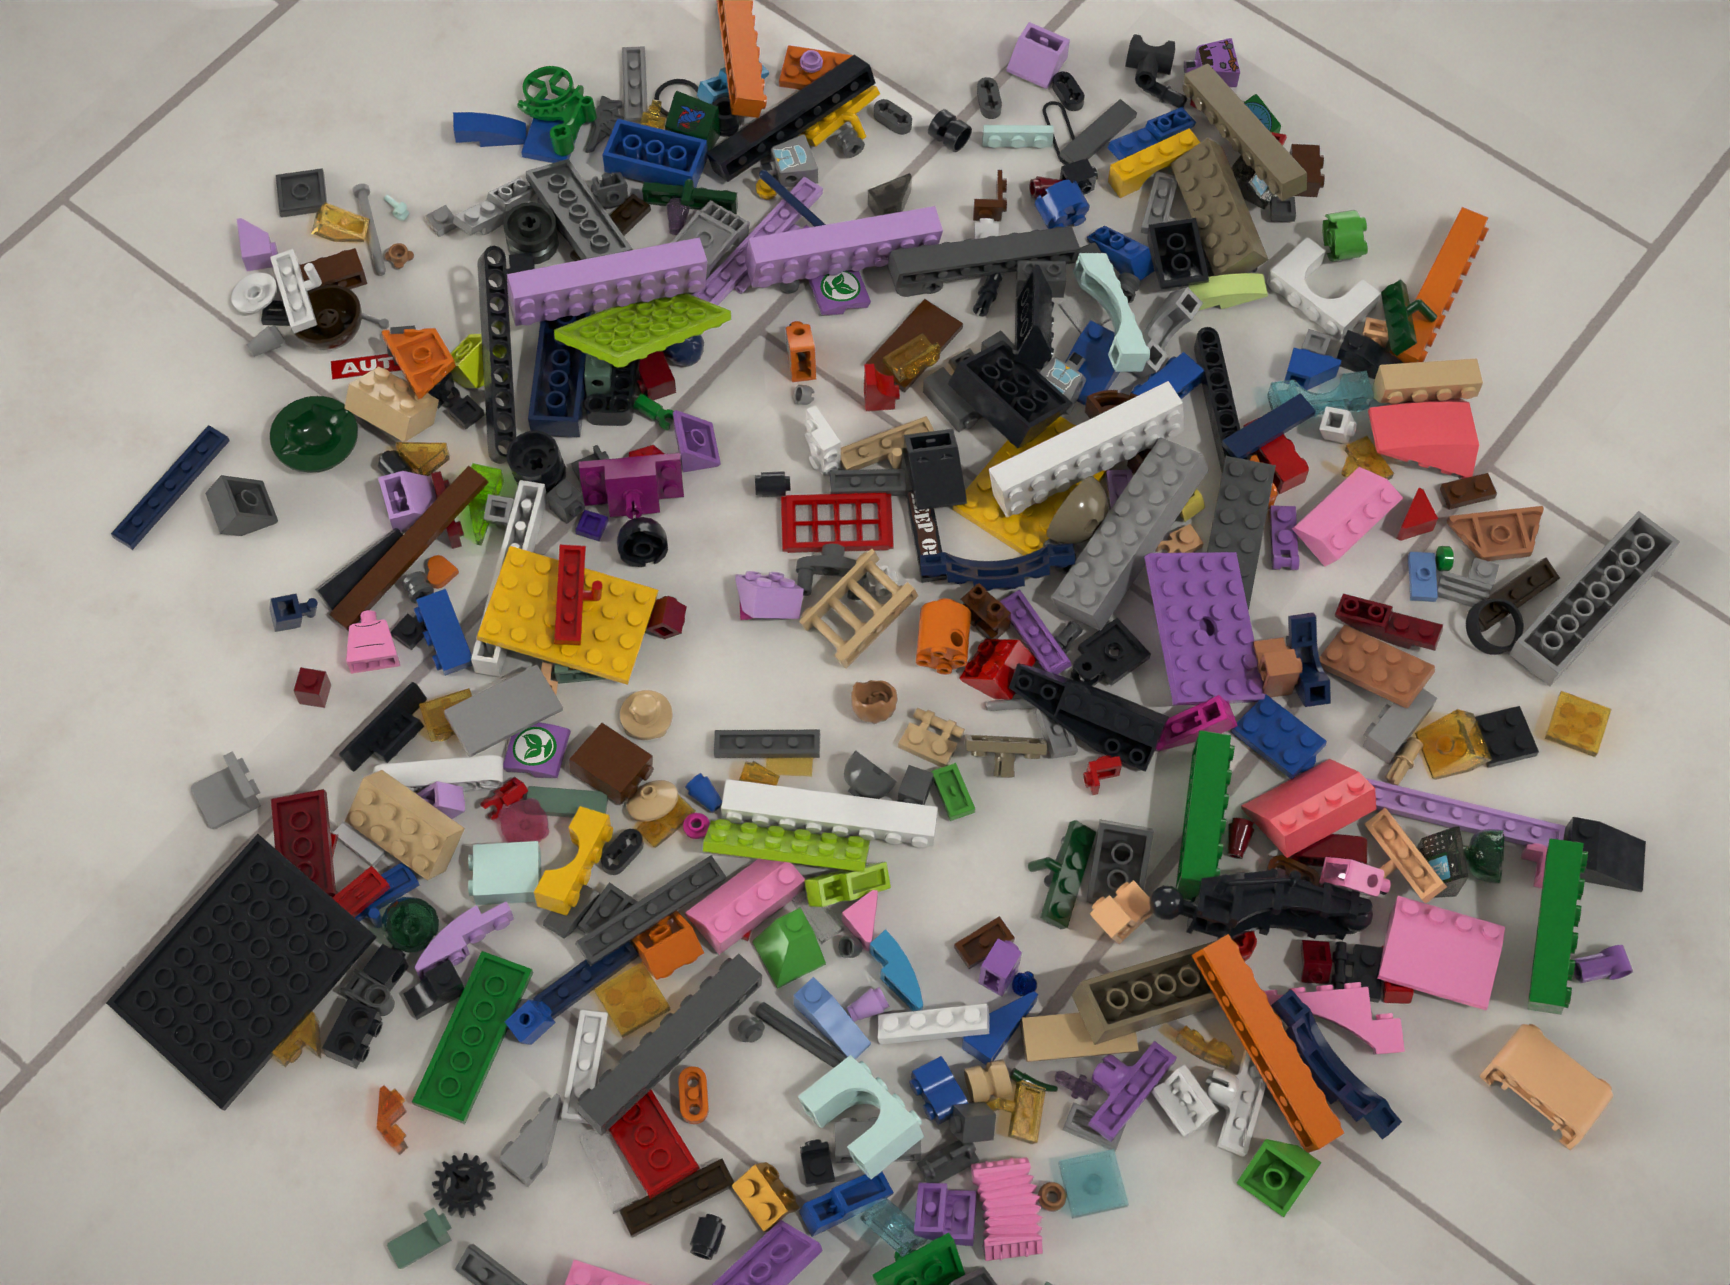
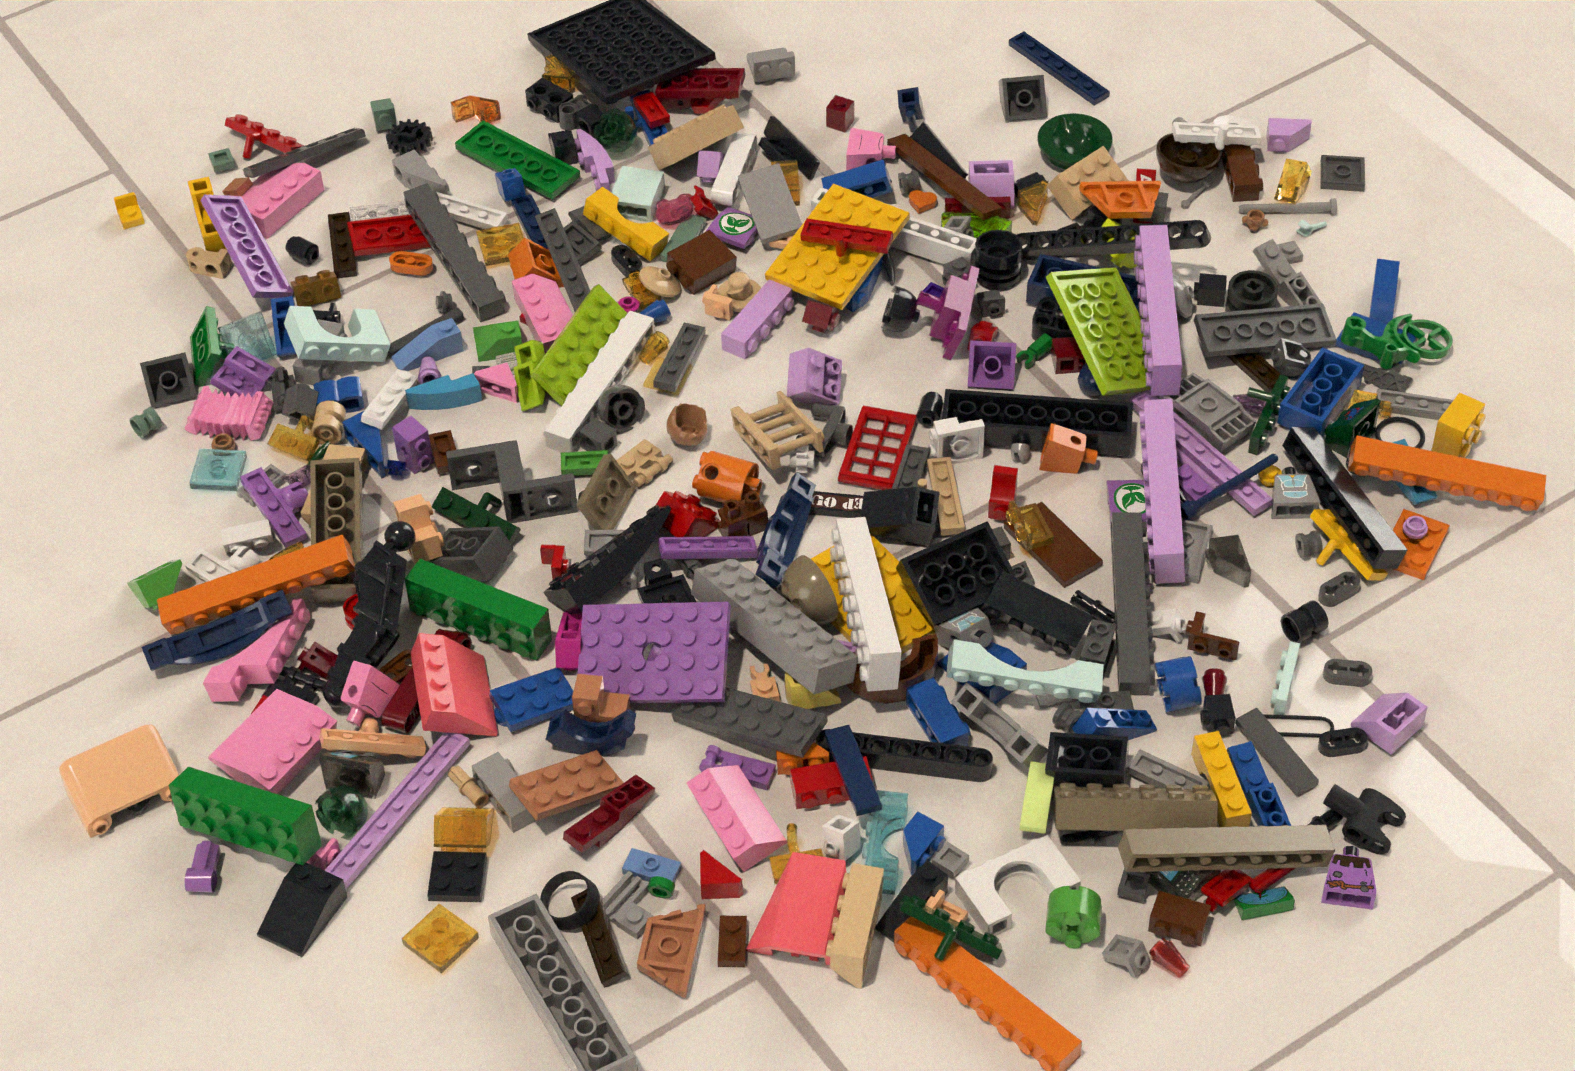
camera: 110 degrees right, 15 degrees down
none -> dark grey bracket [446,440,578,523]
none -> light nougat bracket [702,284,733,321]
none -> lavender brick [721,279,794,359]
none -> black brick [942,389,1133,456]
none -> light grey bracket [1102,934,1150,978]
none -> clear red cone [1149,938,1190,978]
none -> yellow brick [1431,392,1486,458]

